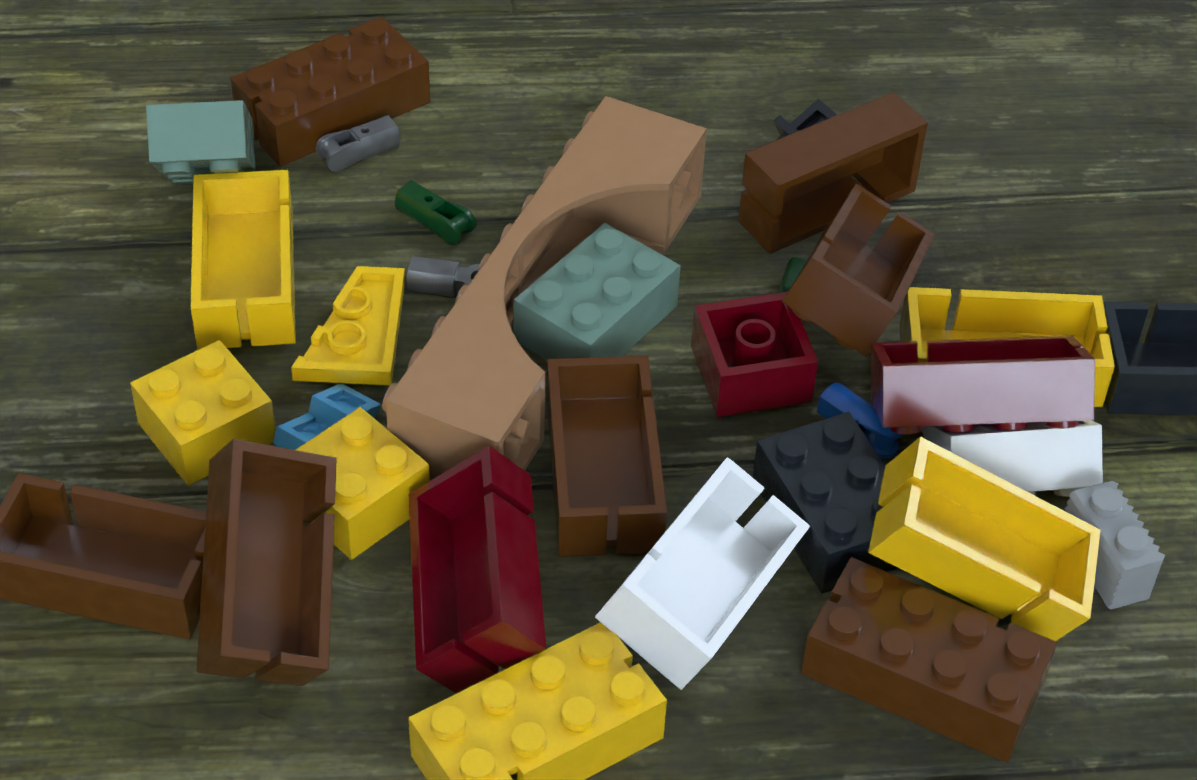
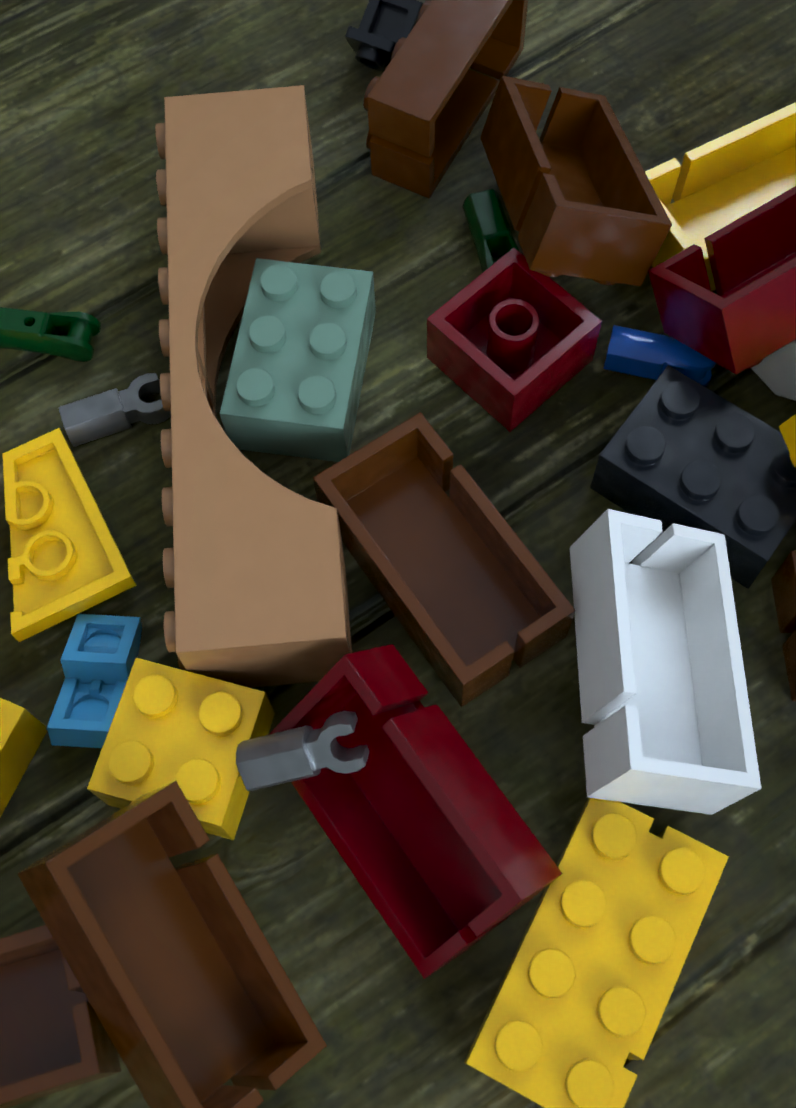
camera: 25 degrees left, 20 degrees up
none -> flat silver bar [236,711,369,791]

